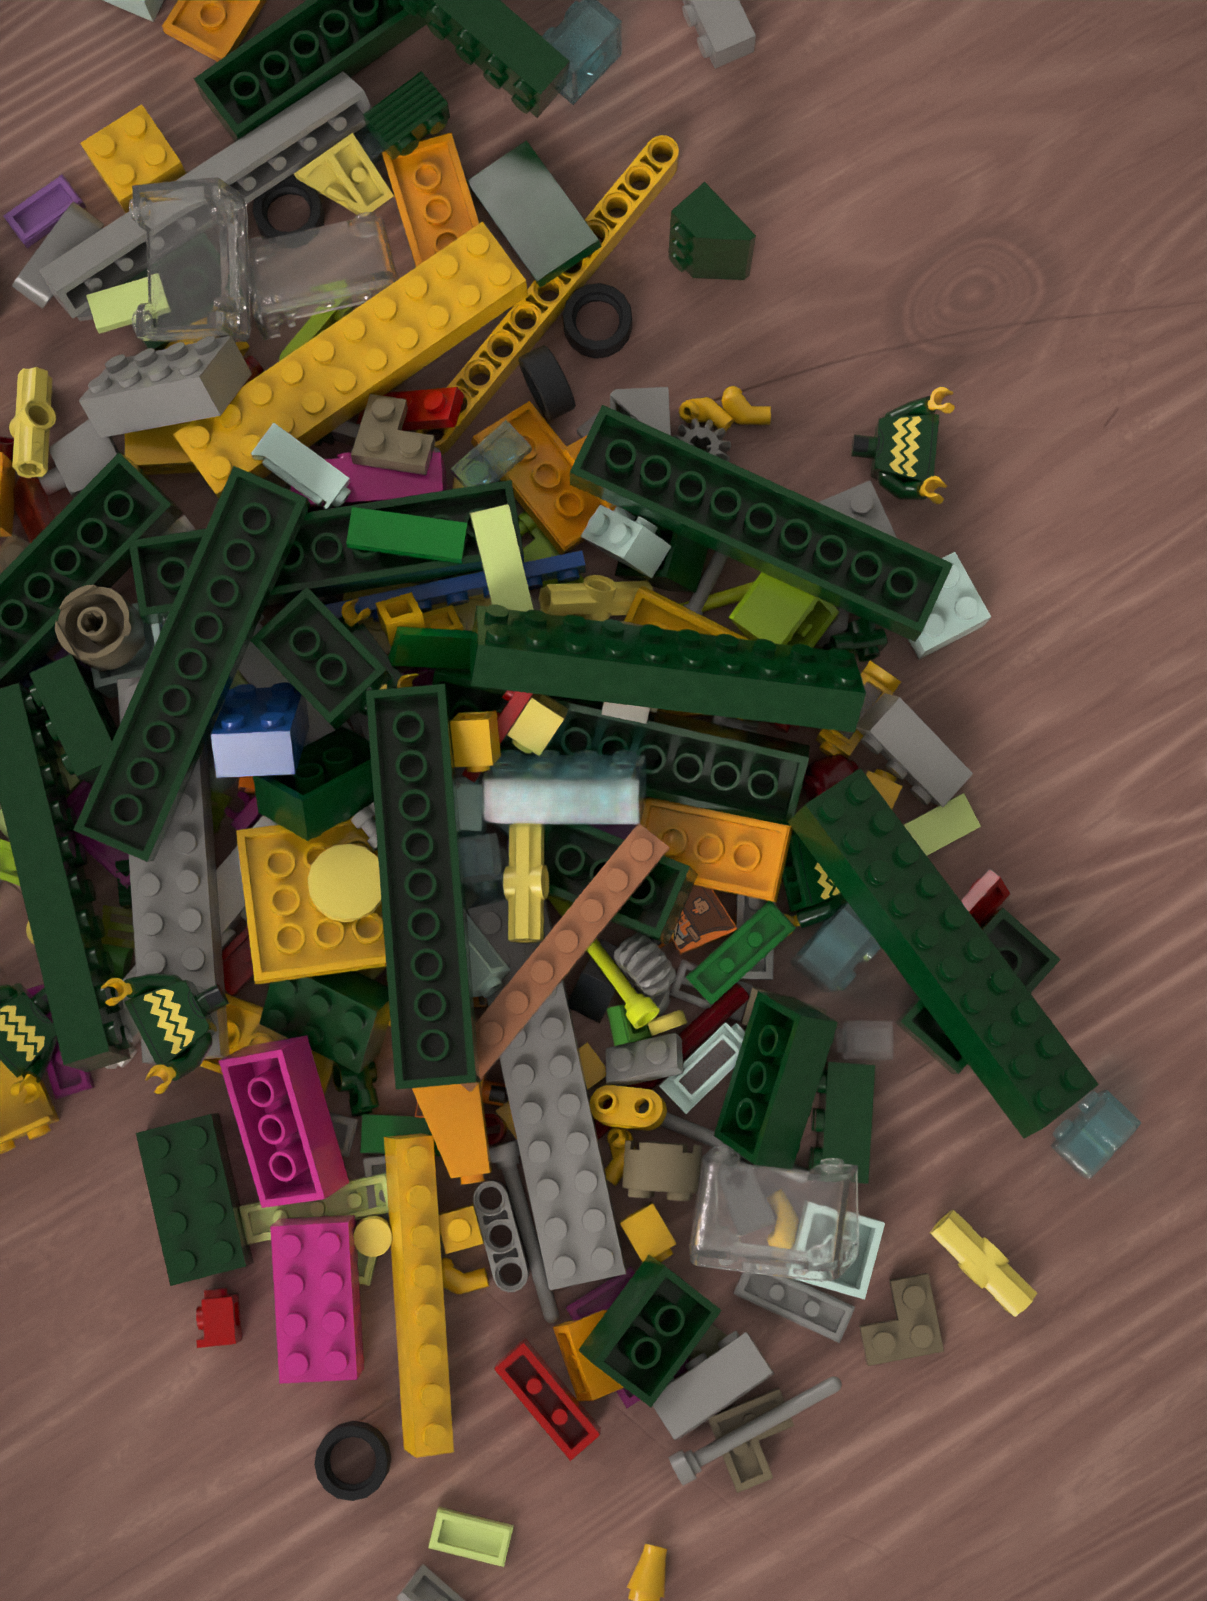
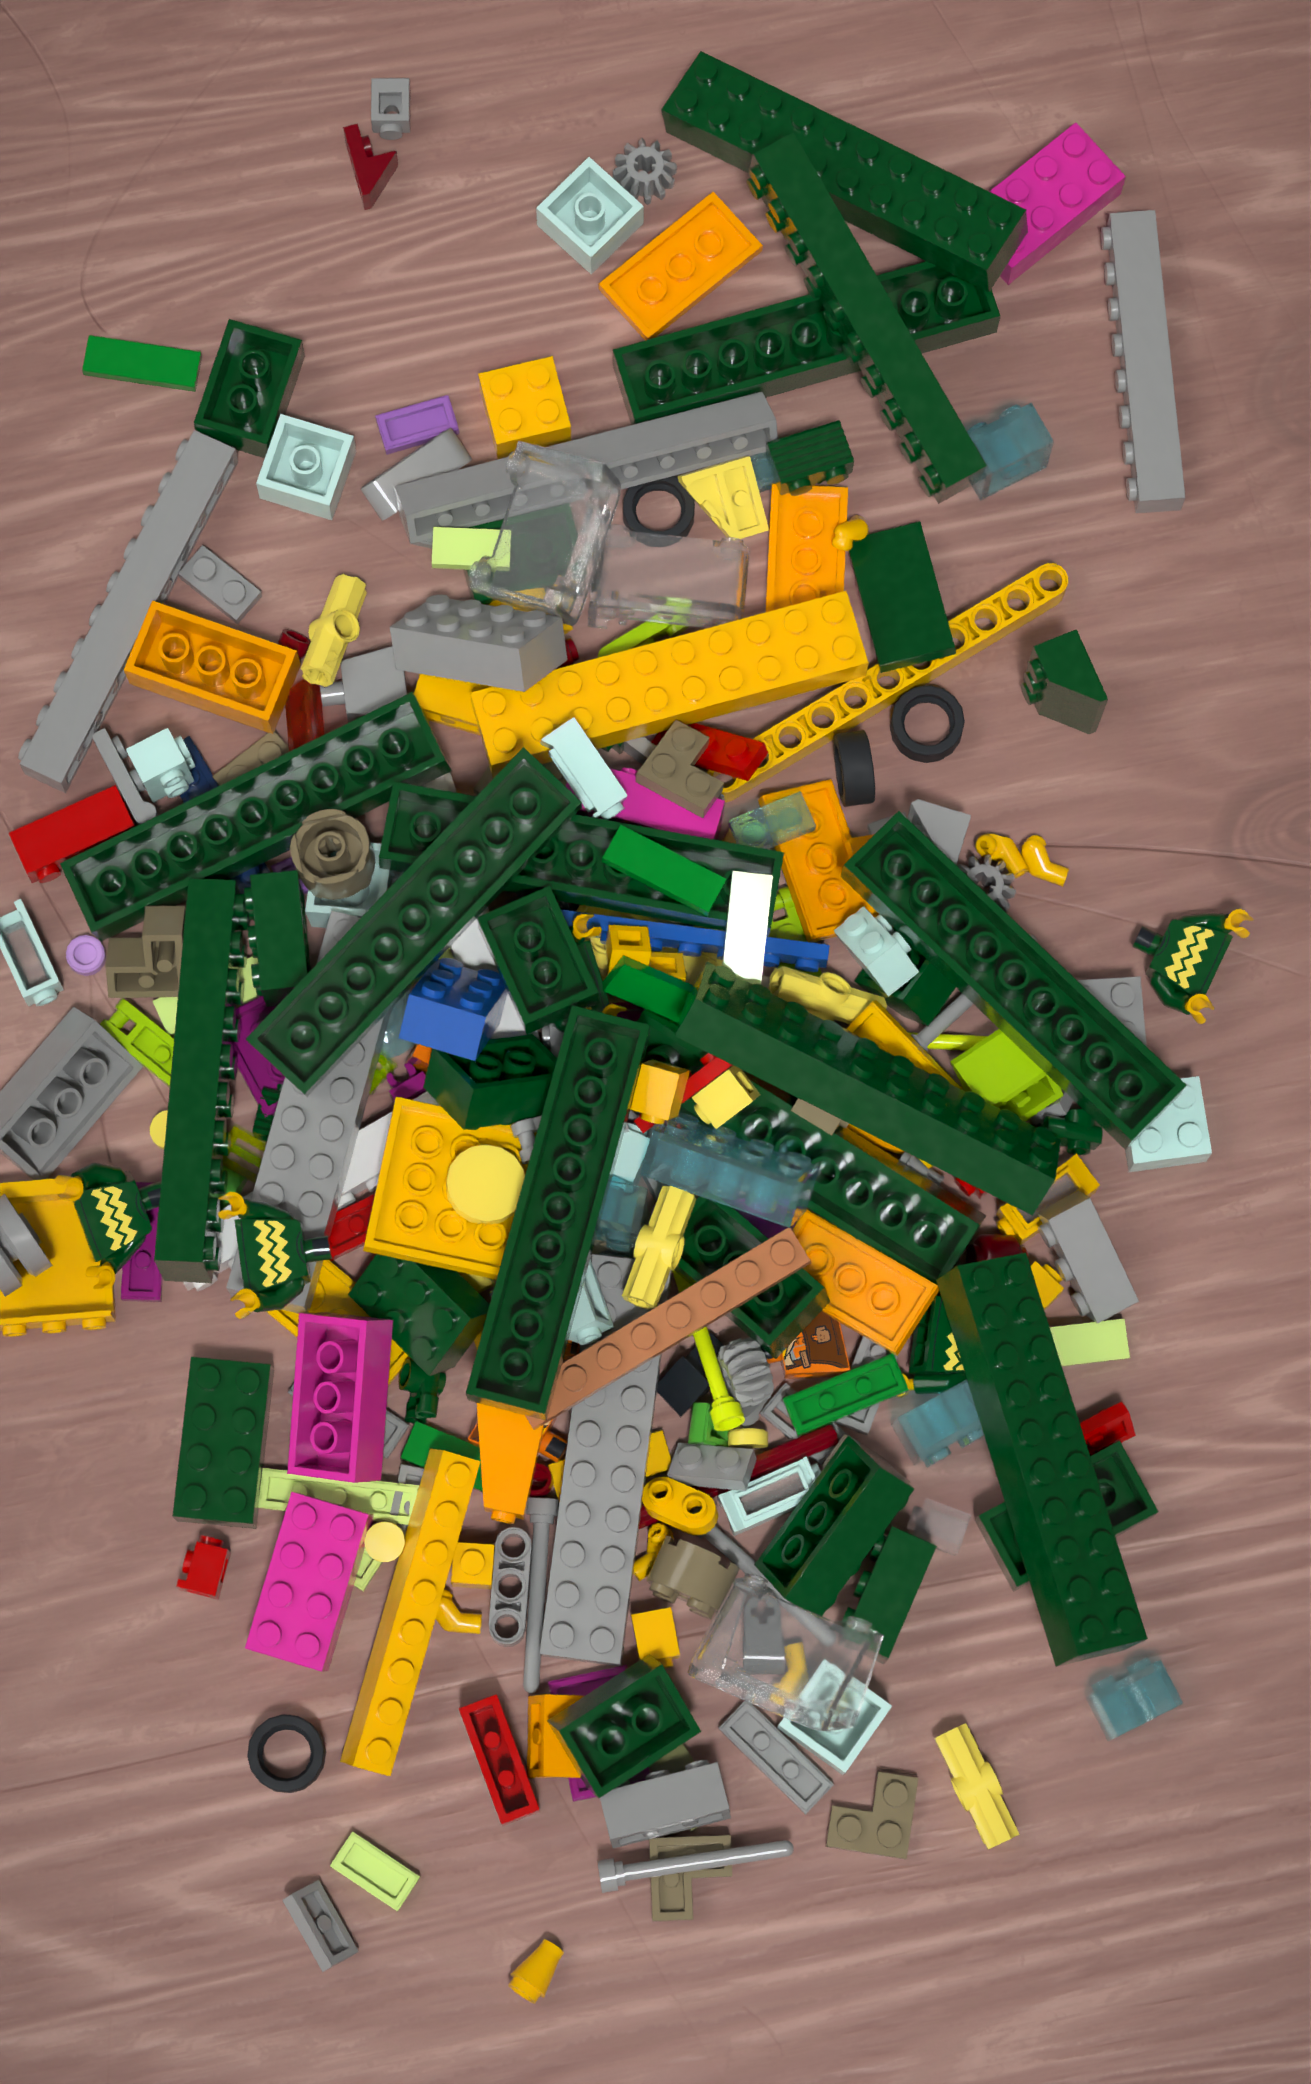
camera: 15 degrees right, 5 degrees down
none -> yellow arm [832,515,869,551]

